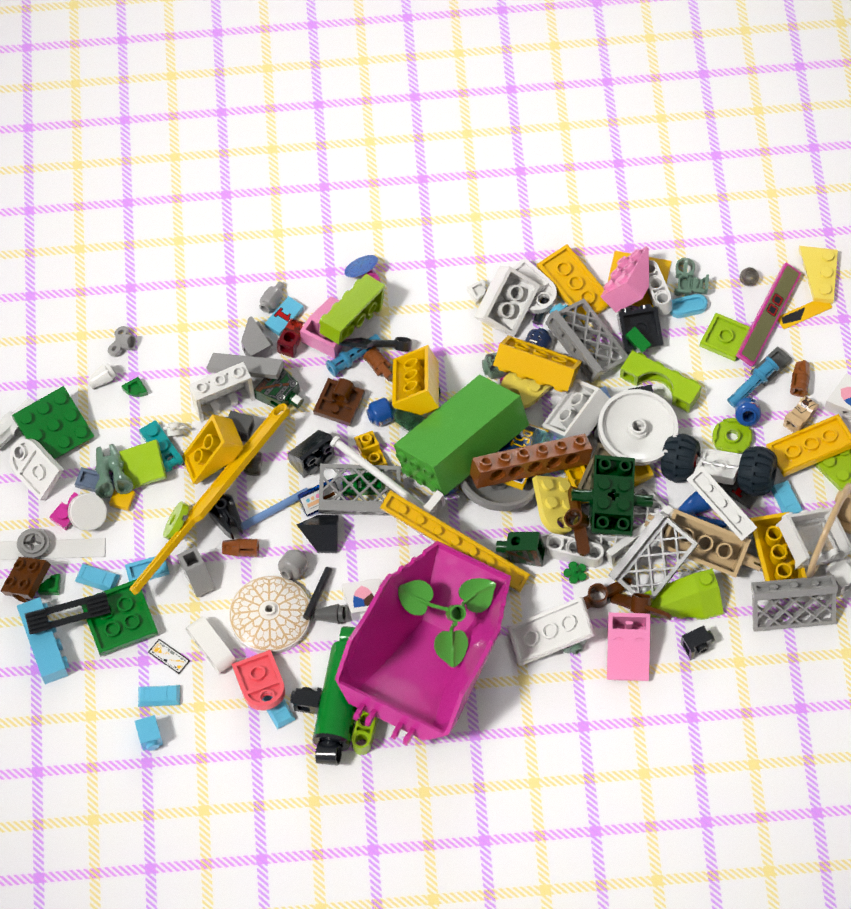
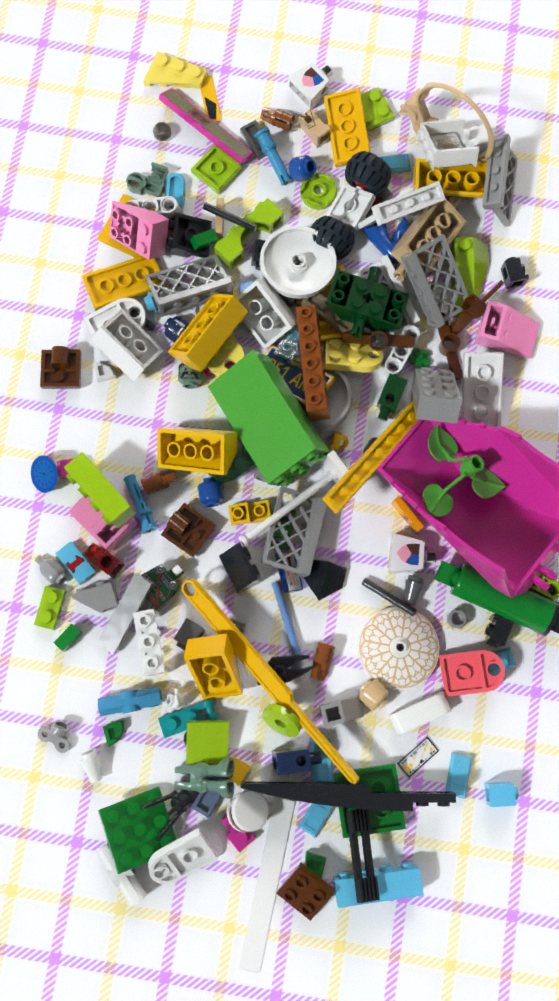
camera: 80 degrees left, 15 degrees up
light grey gear [17,528,50,558] -> none
light grey head [278,550,308,580] -> none
black piece [338,337,412,352] -> none
none -> lime plate [34,586,66,630]
none -> reddish brown plate [40,346,82,389]
none -> green piece [53,624,83,652]
none -> dark azure piece [97,687,163,716]
none -> black plant [143,790,193,841]
none -> black bar [203,202,257,232]
none -> tan tile [215,198,225,239]
none -> black slope [241,781,456,811]
none -> dark blue torso [272,747,322,775]
none -> yellow tile [328,431,349,451]
none -> tan head [358,679,389,710]
none -> light grey brick [411,367,462,424]
none -> light grey tile [447,609,467,629]

